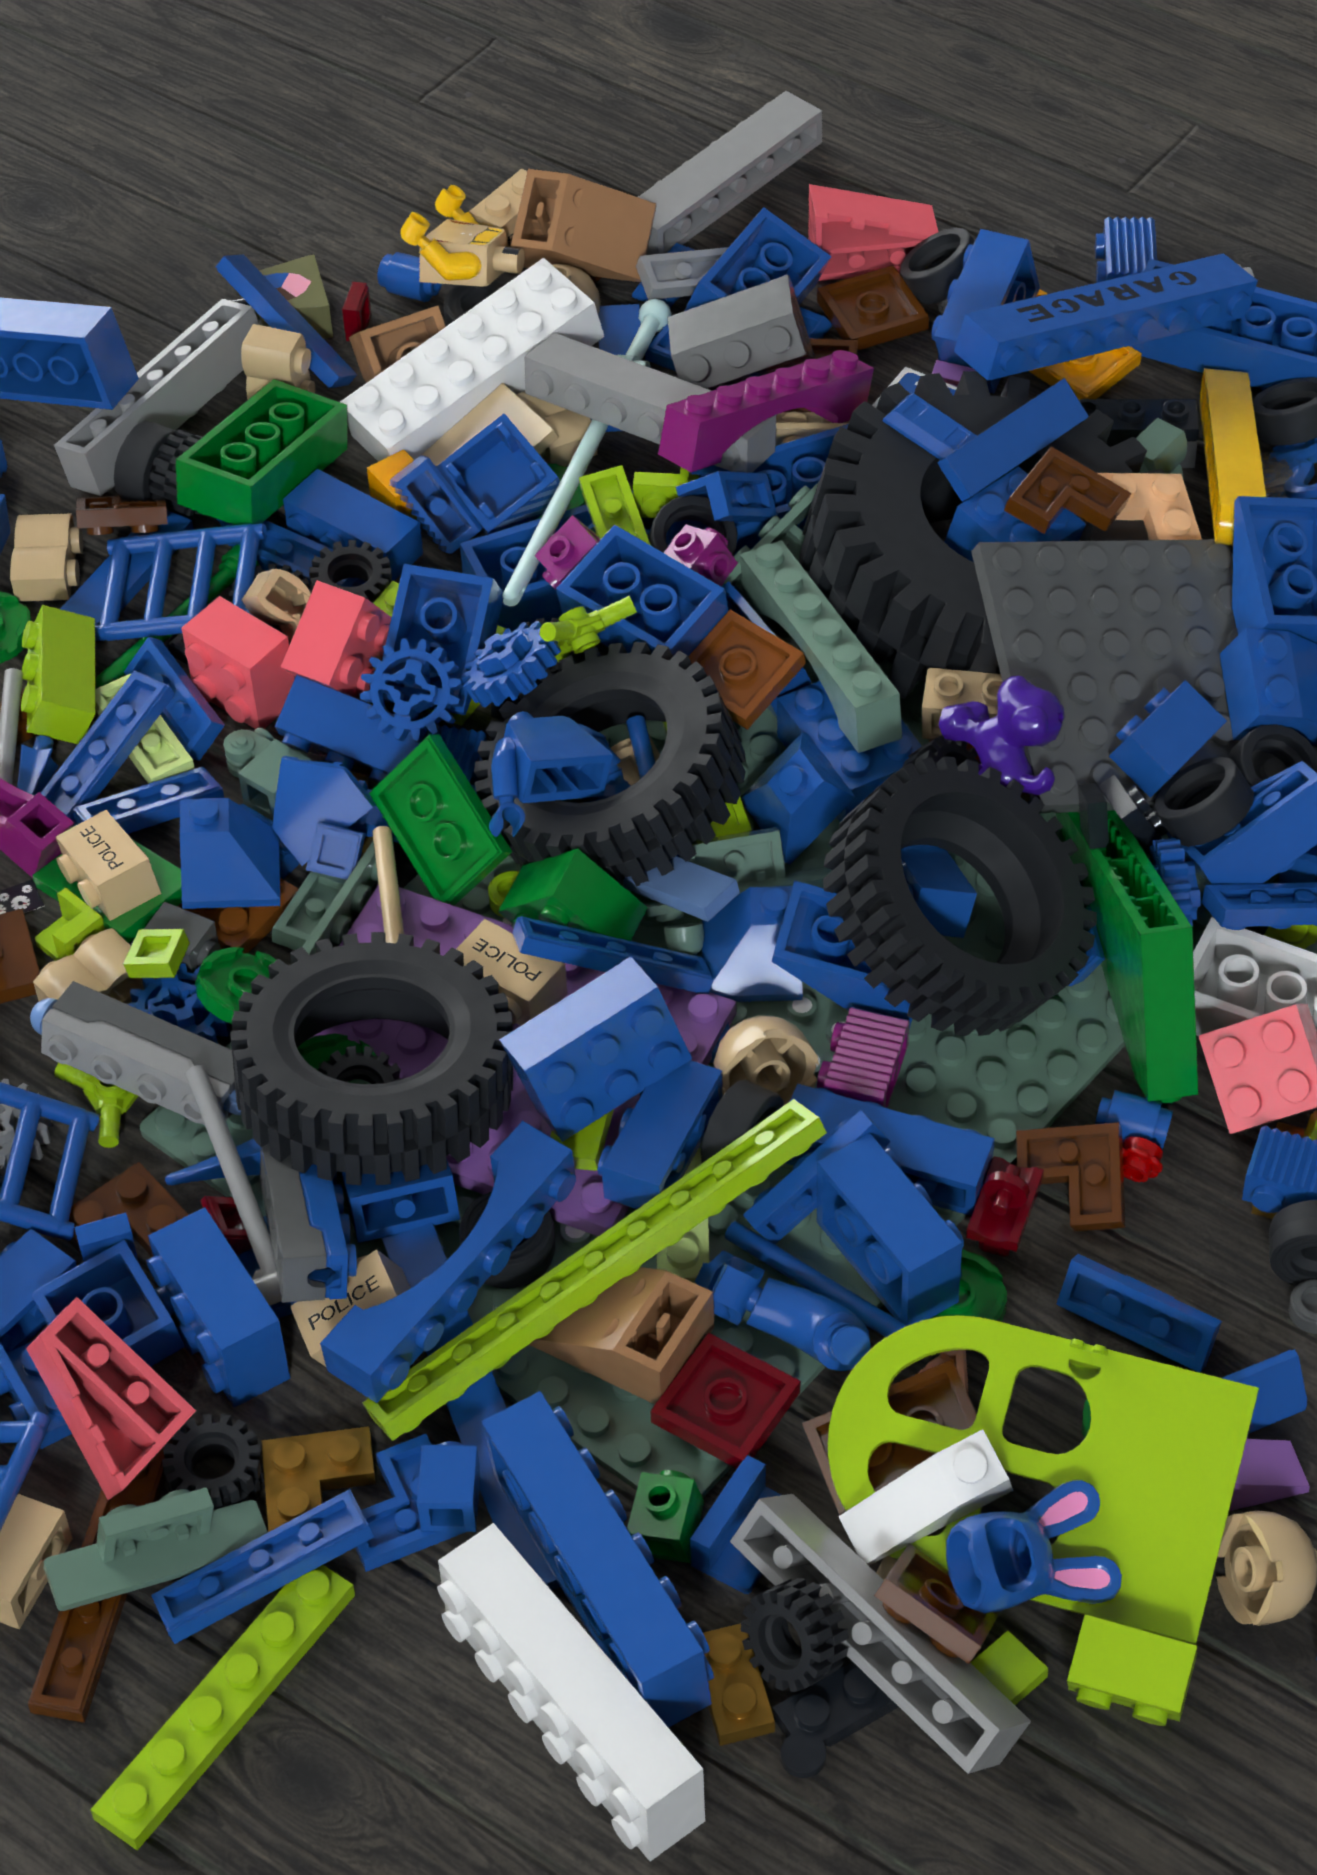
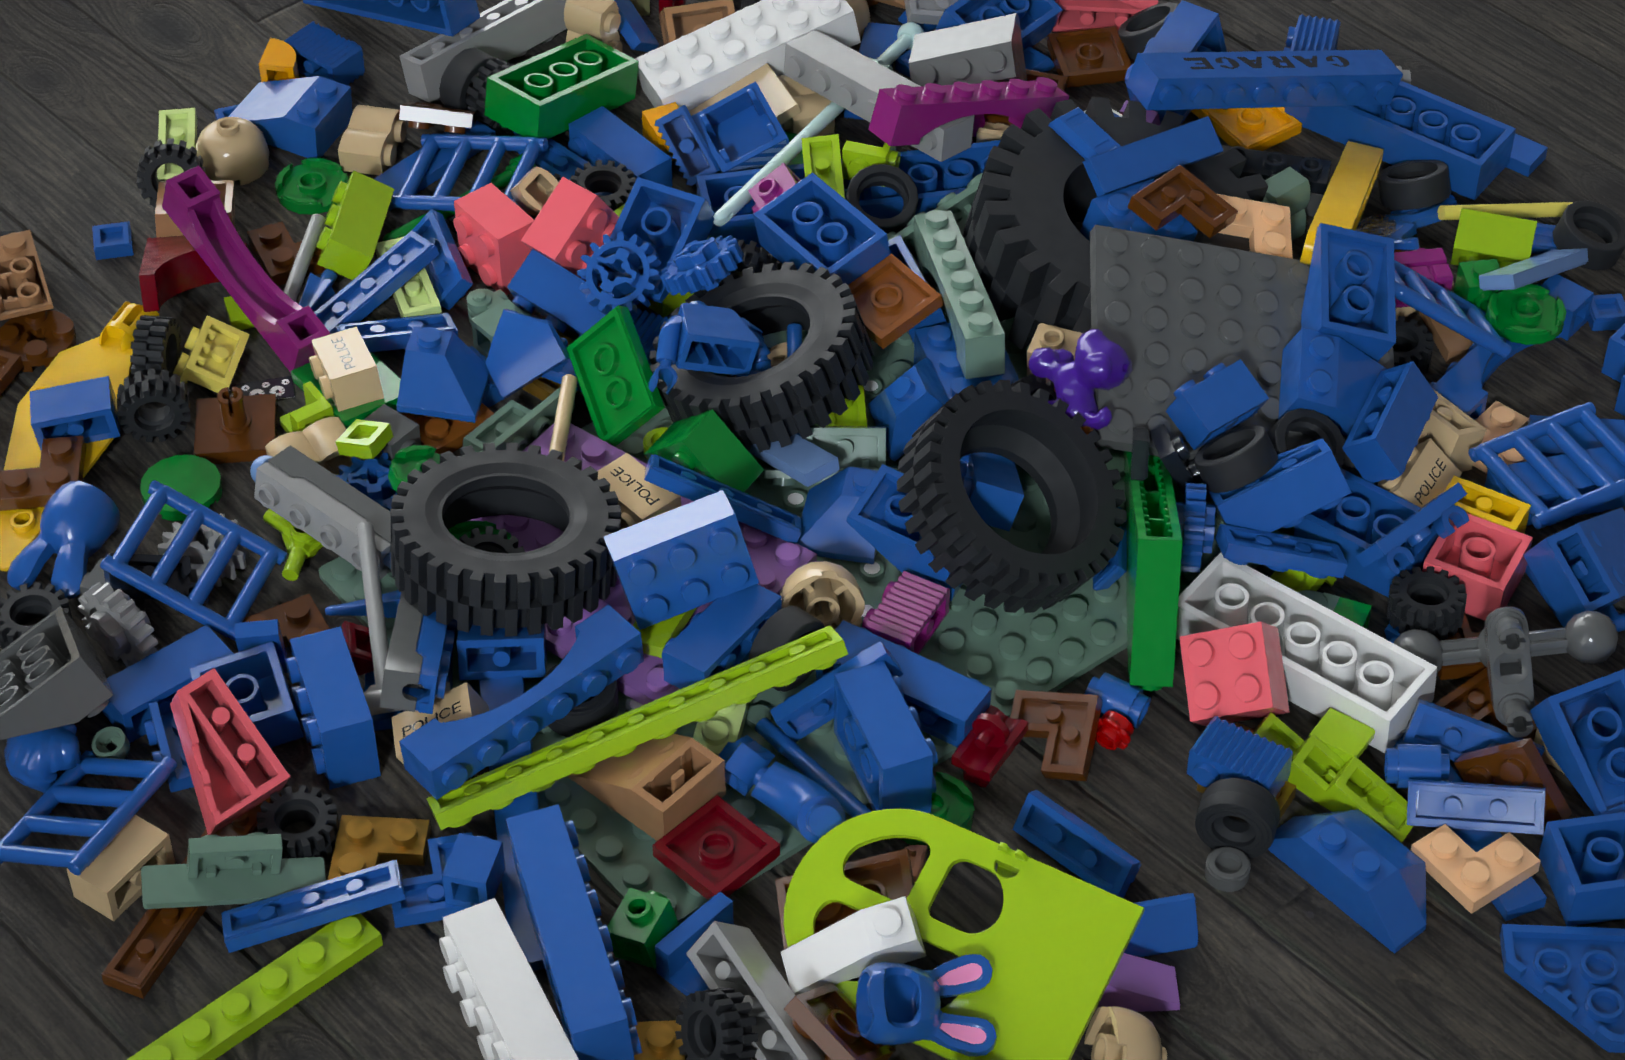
camera: 10 degrees right, 5 degrees down
blue tile [306,822,366,880] -> none
lime piece [540,596,637,662] -> none
magenta brick [664,525,738,586] -> none
sand green hinge [664,922,704,956] -> none
blue panel [676,471,777,522] -> none

